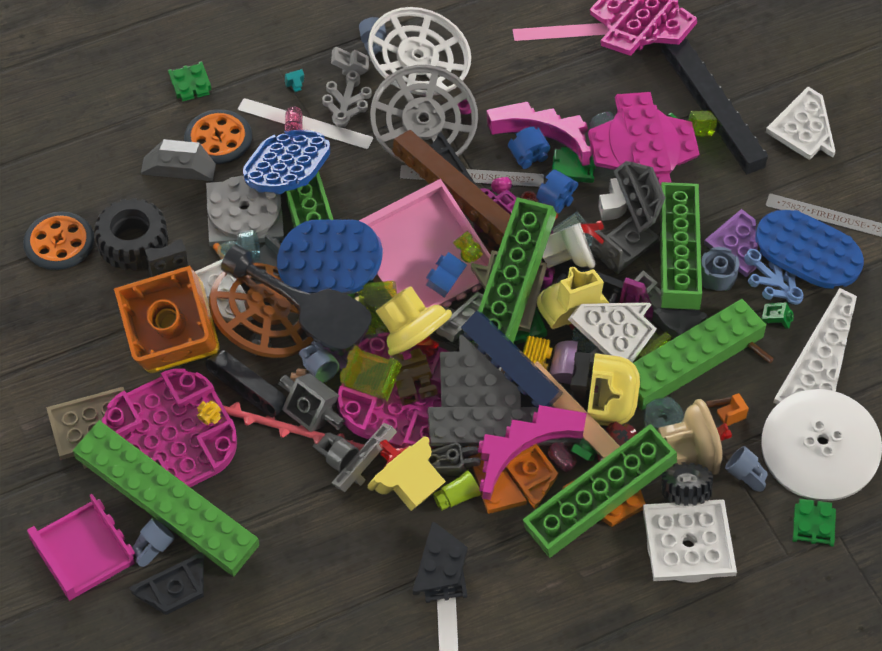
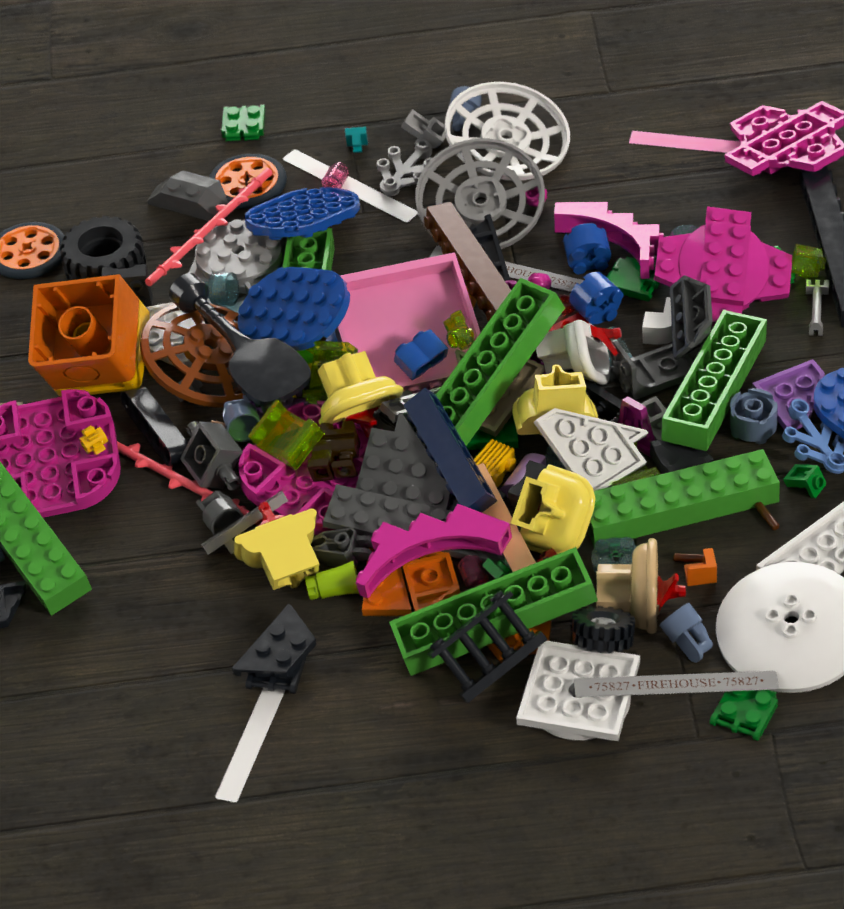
camera: 25 degrees right, 10 degrees down
none -> coral plant [145,168,272,287]
none -> black fence [427,590,548,703]
none -> light grey sticker [574,671,779,697]
none -> light grey hinge [806,279,829,336]

